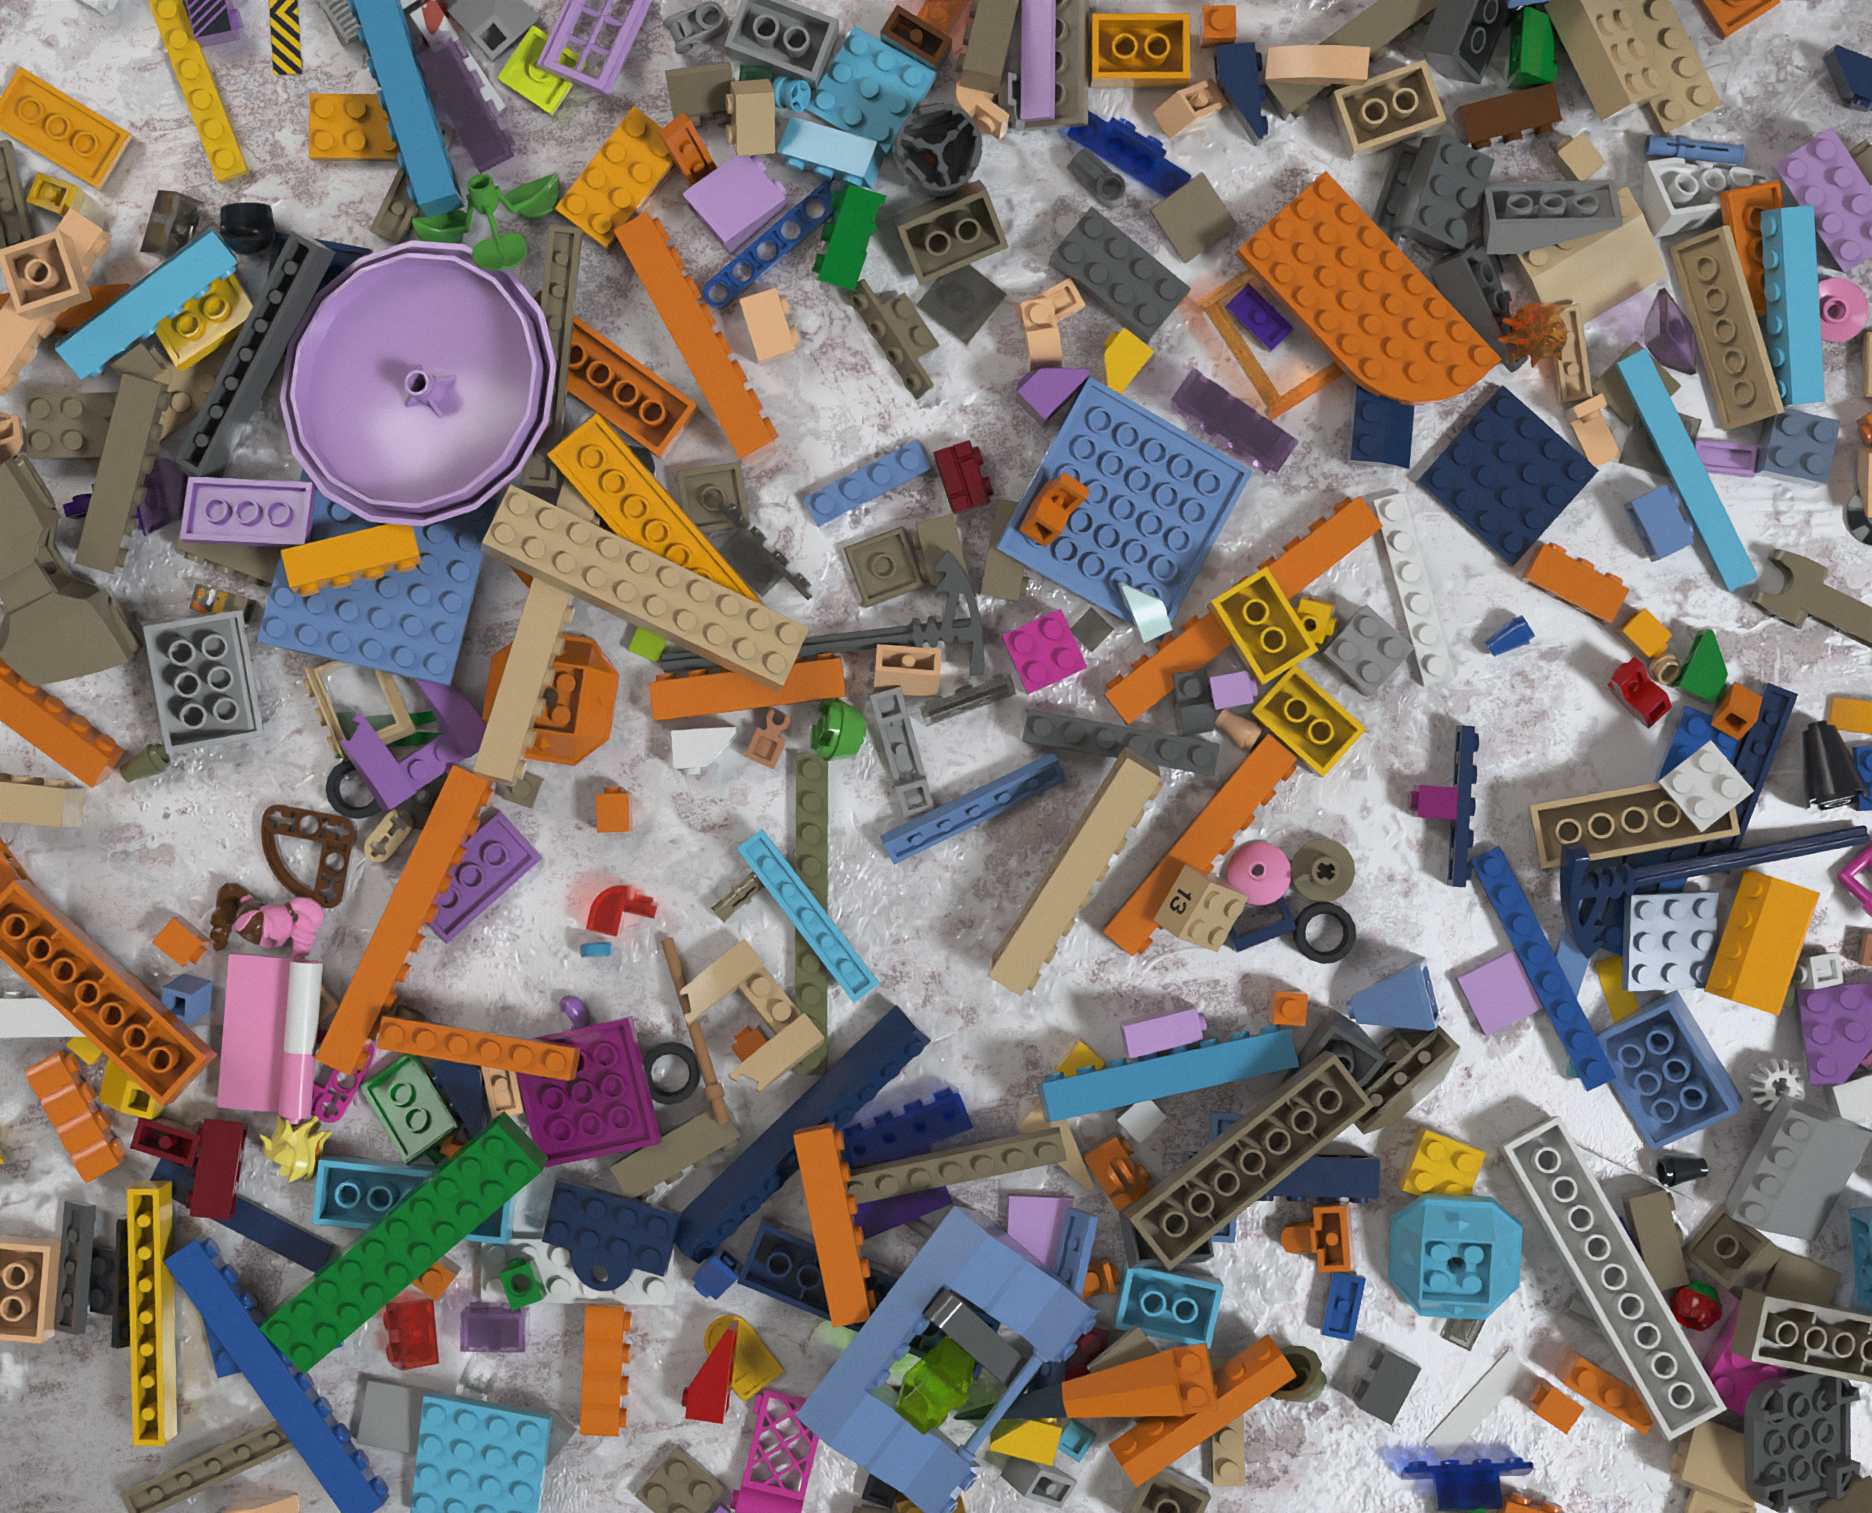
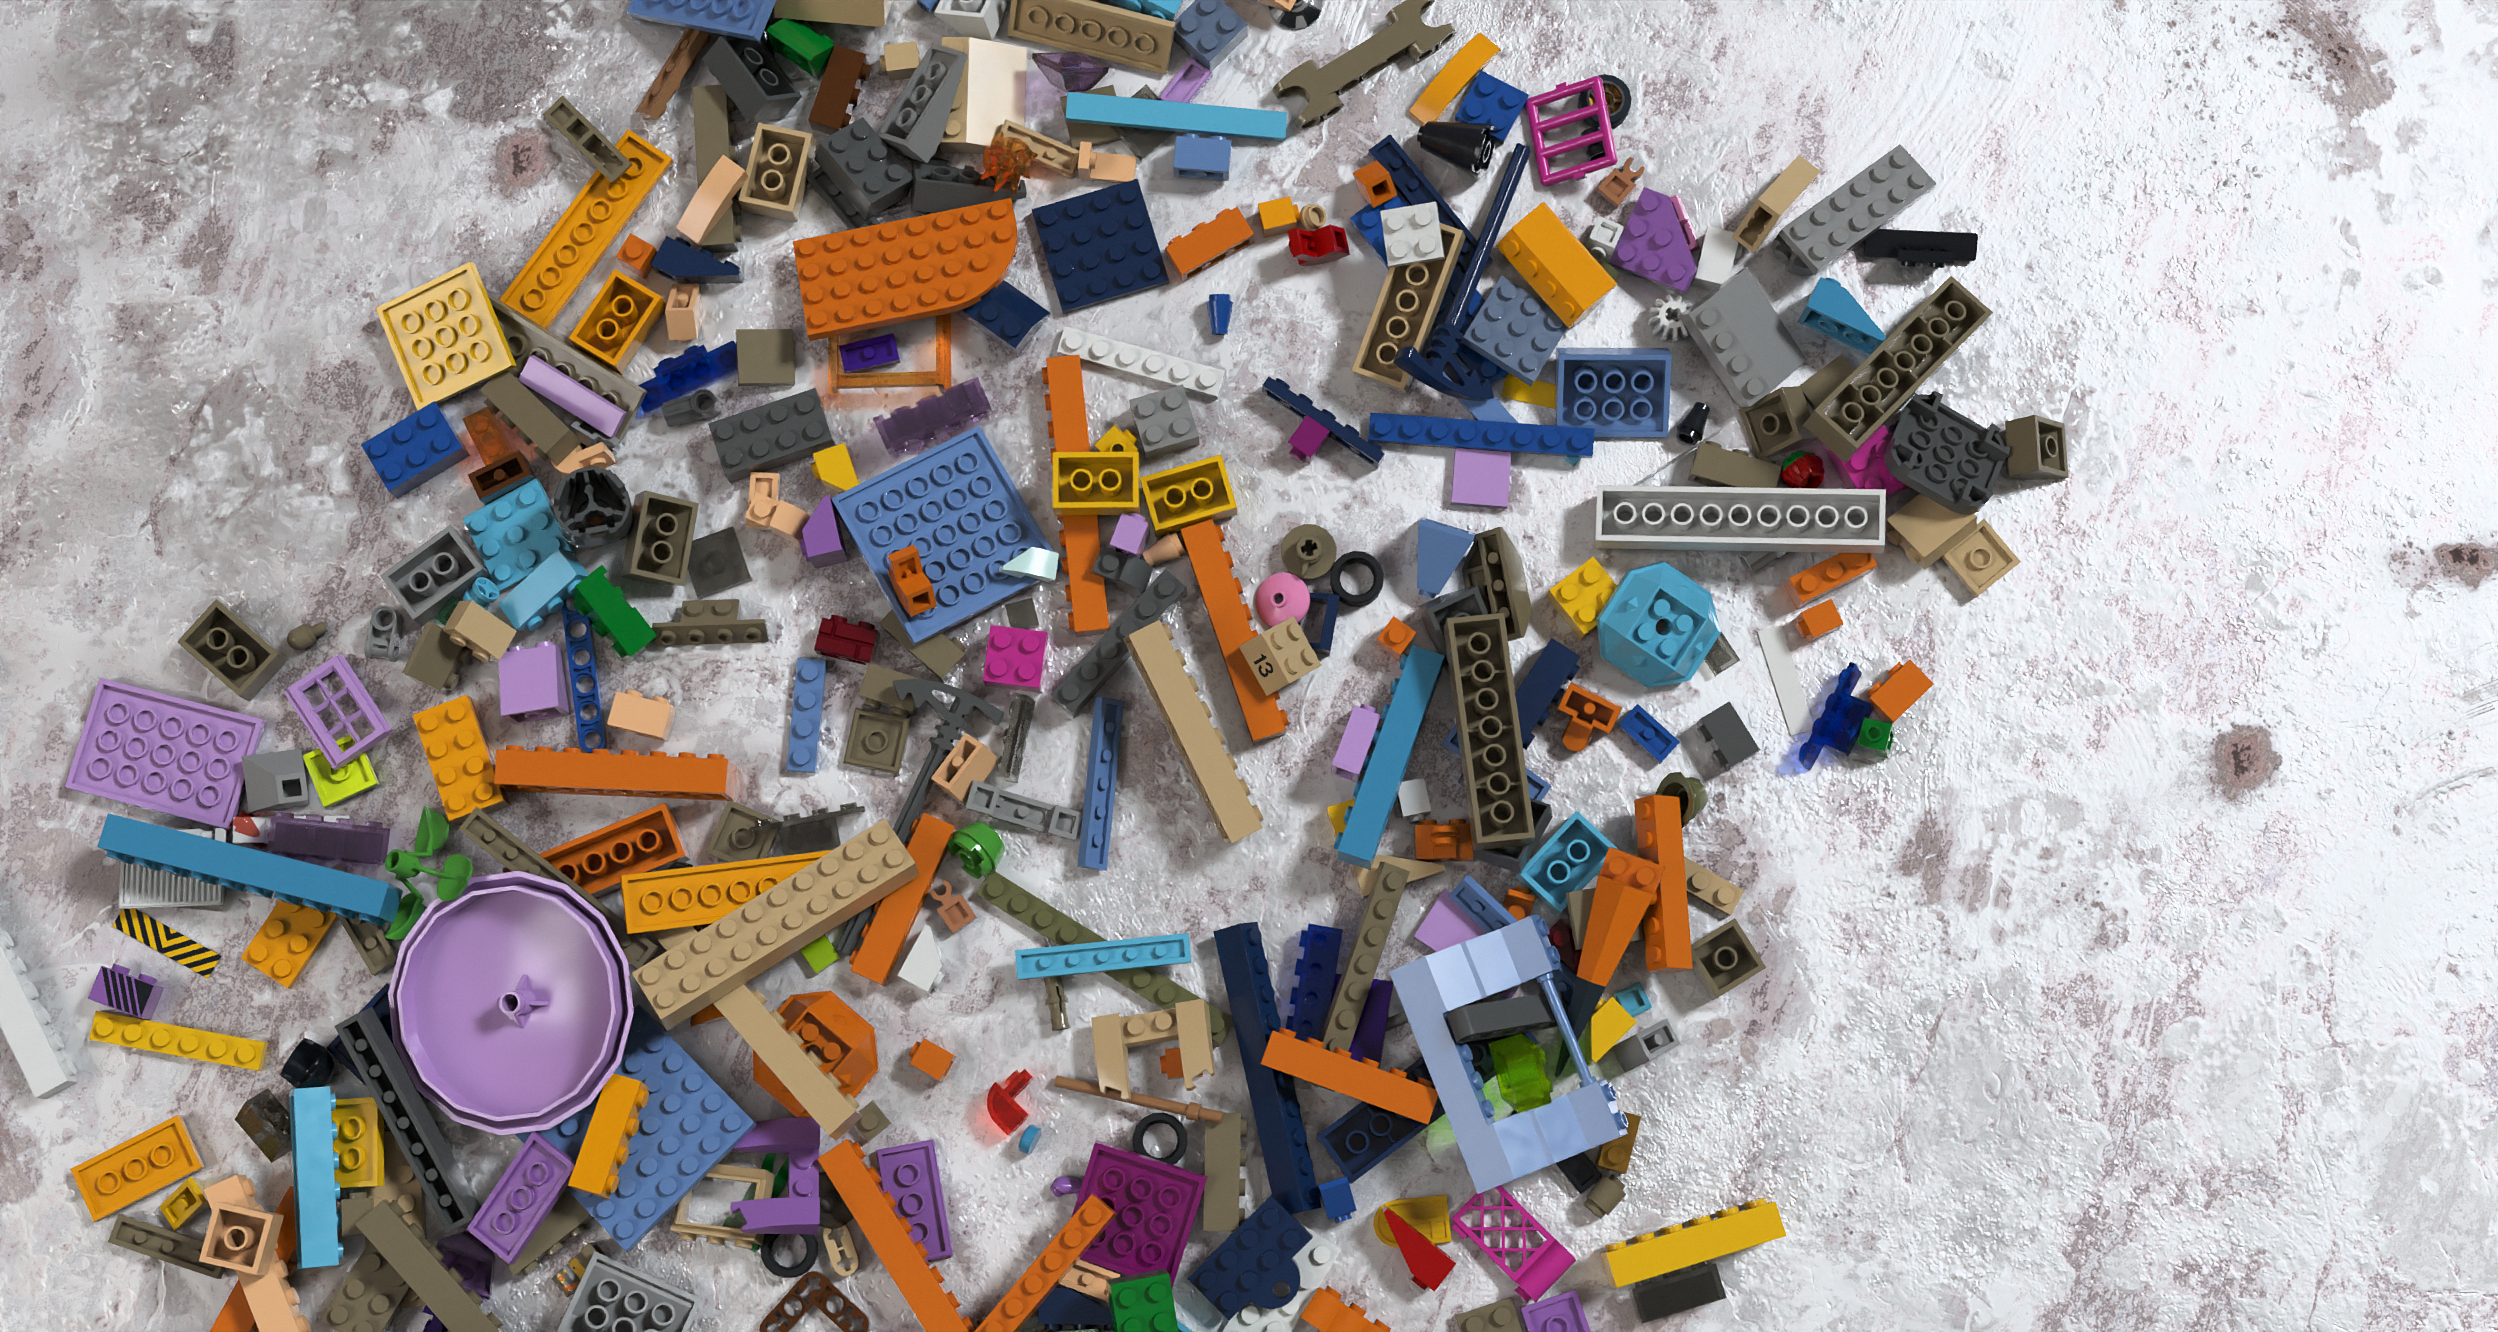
camera: 65 degrees left, 10 degrees down
orange plate [658,112,717,188] -> none
green slope [1671,629,1728,704] -> none

